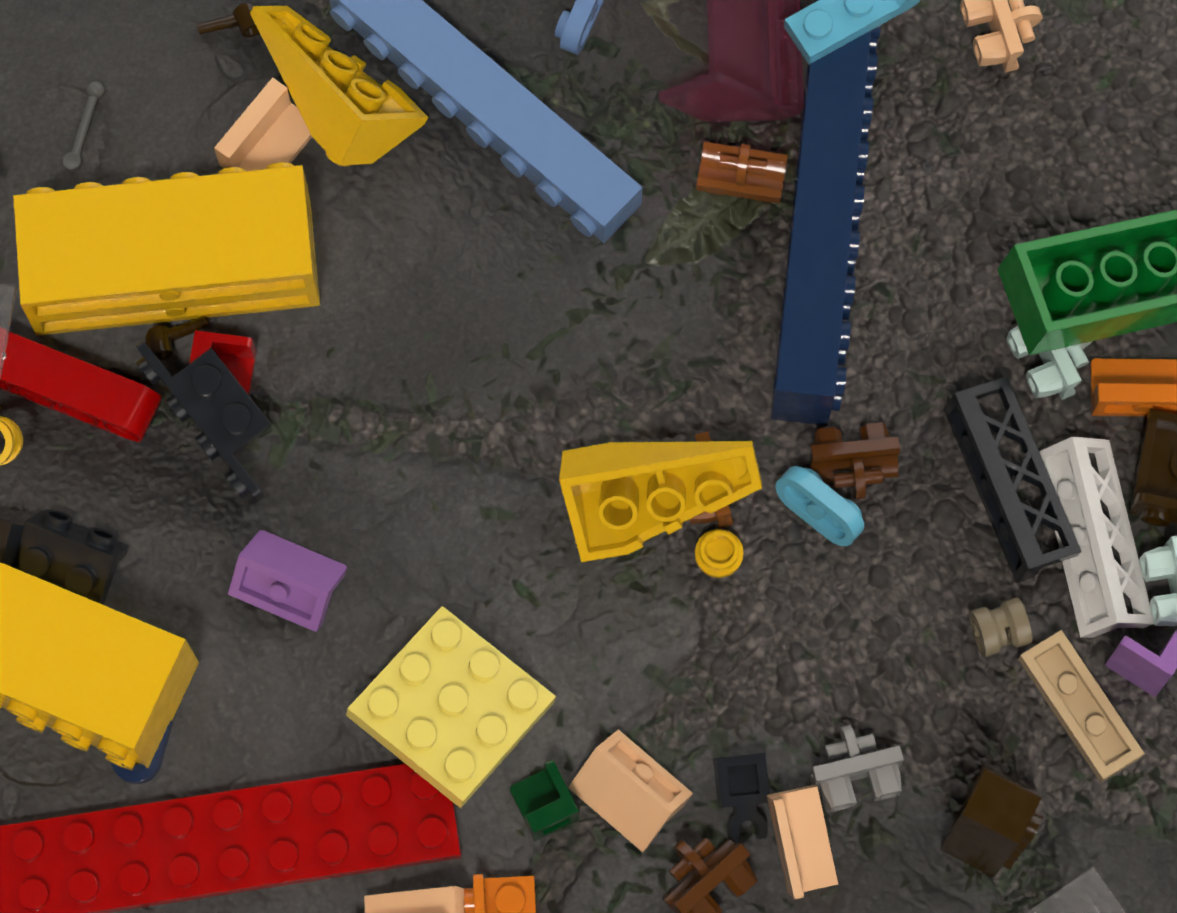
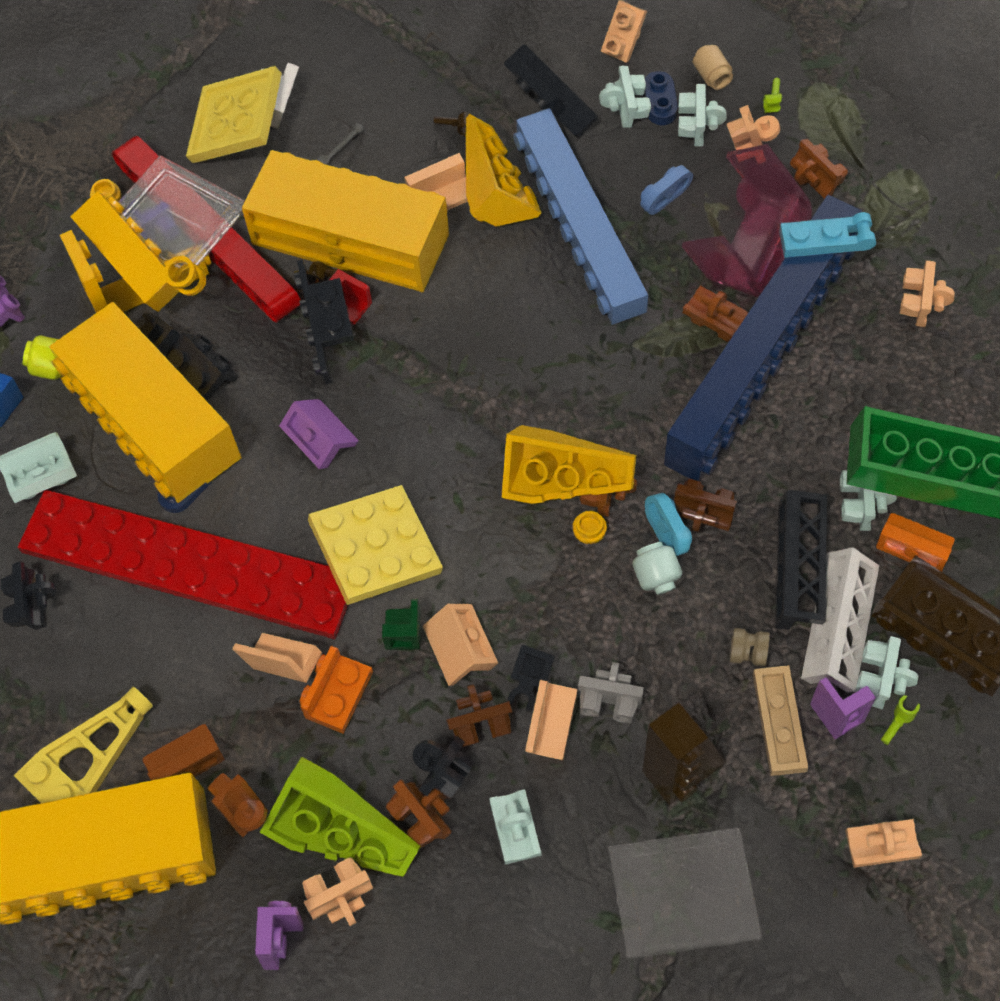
camera: 30 degrees right, 10 degrees down
none -> light aqua head [632,542,682,595]

